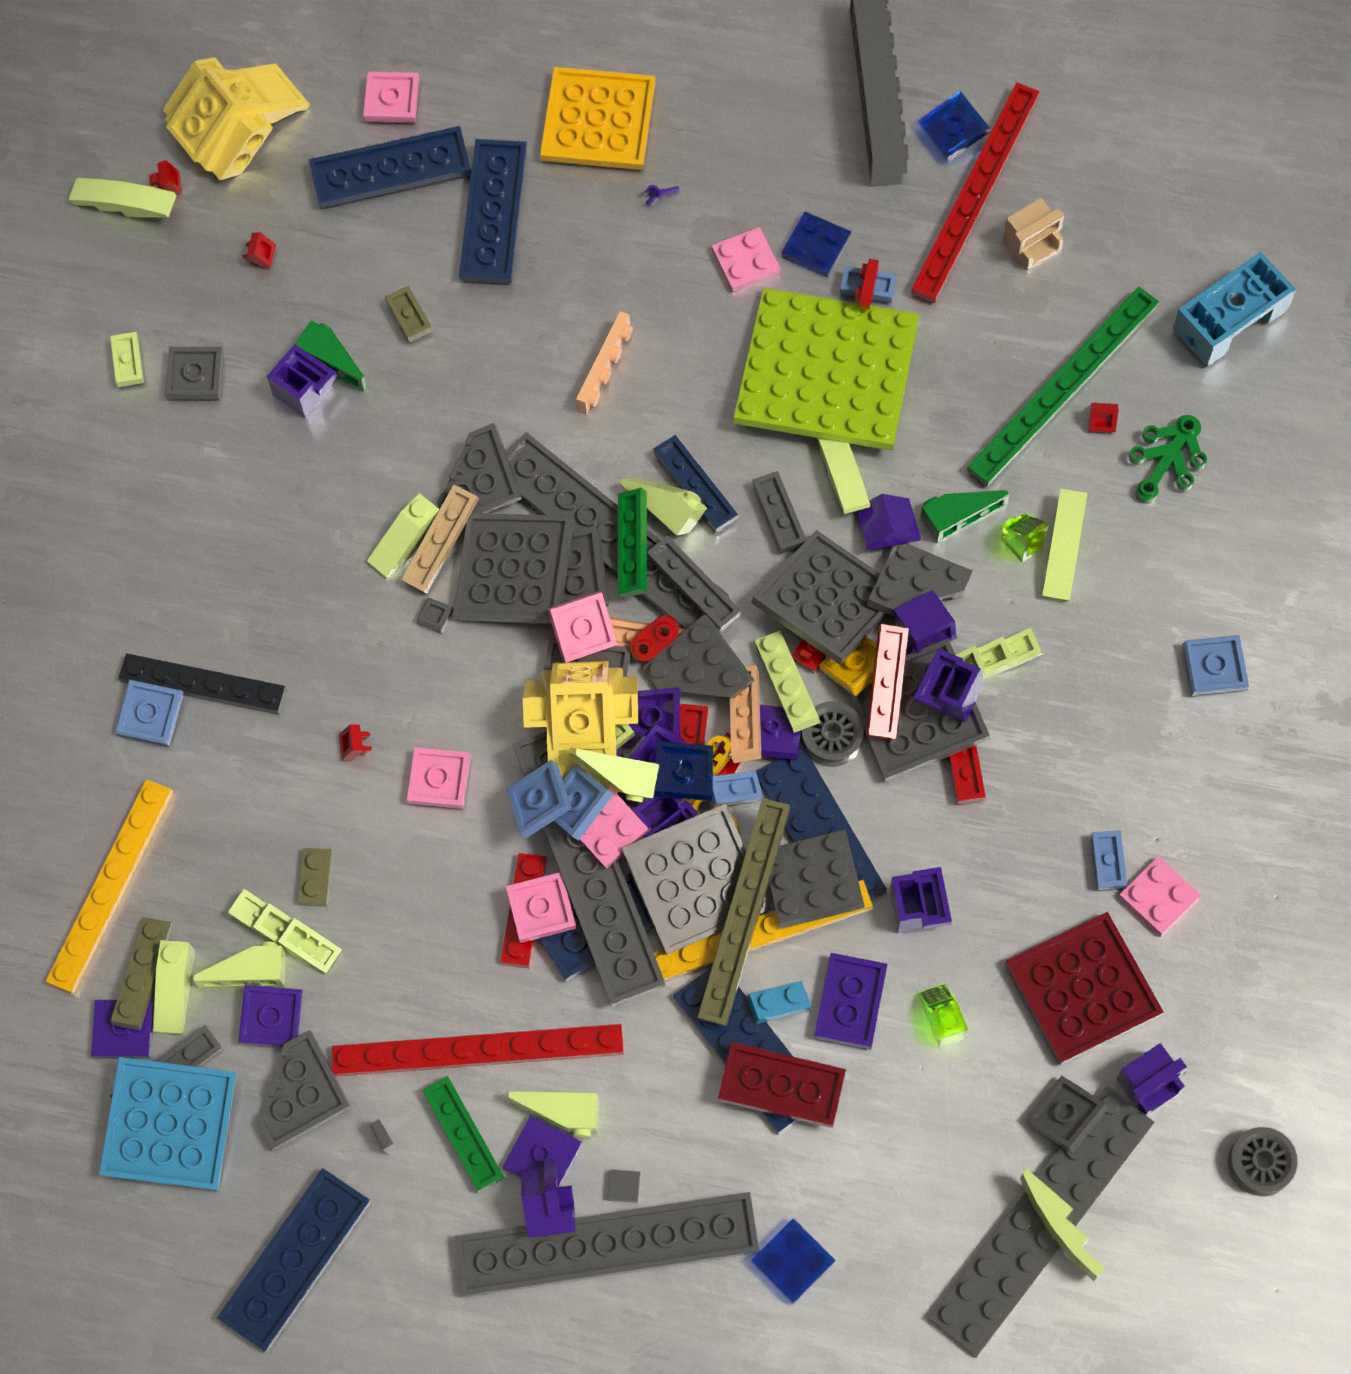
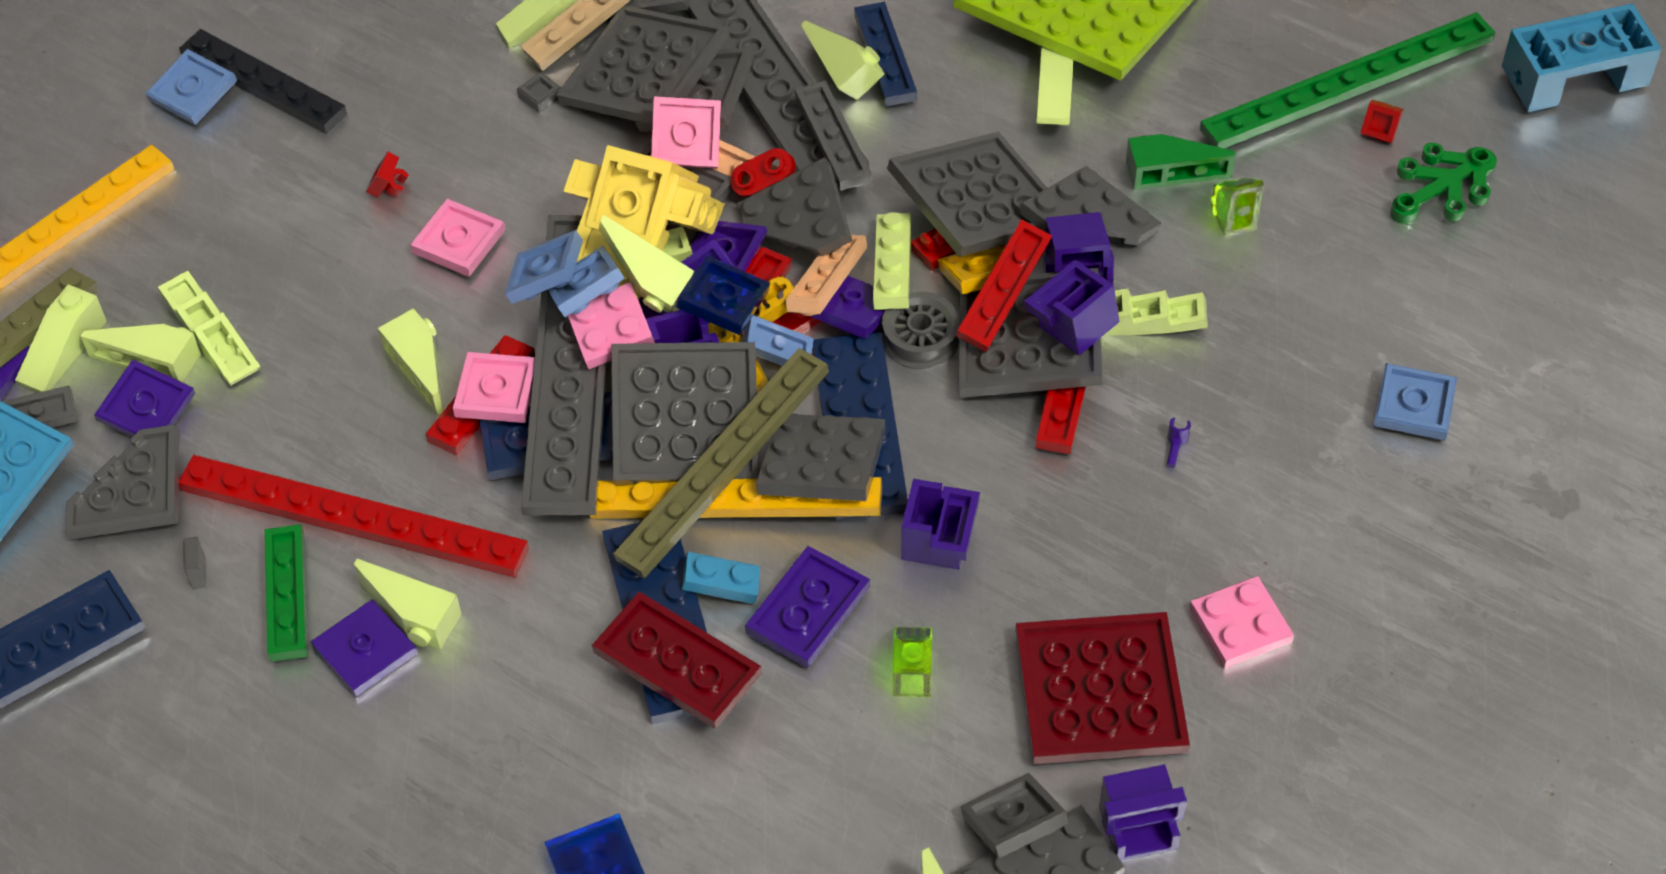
camera: 20 degrees right, 15 degrees down
olive plate [298,848,333,907] -> none
dark grey plate [455,1192,759,1298] -> none
dark purple plate [521,1158,576,1238] -> none
dark grey tile [608,1169,641,1203] -> none
green plate [618,488,647,598] -> none
dark grey plate [753,471,807,554] -> none
dark purple slope [856,494,921,550] -> none
yellowish green slope [1042,488,1087,600] -> none
medium blue plate [1091,831,1127,890] -> none
none -> yellowish green slope [378,308,443,416]
none -> dark purple hand [1166,418,1191,468]

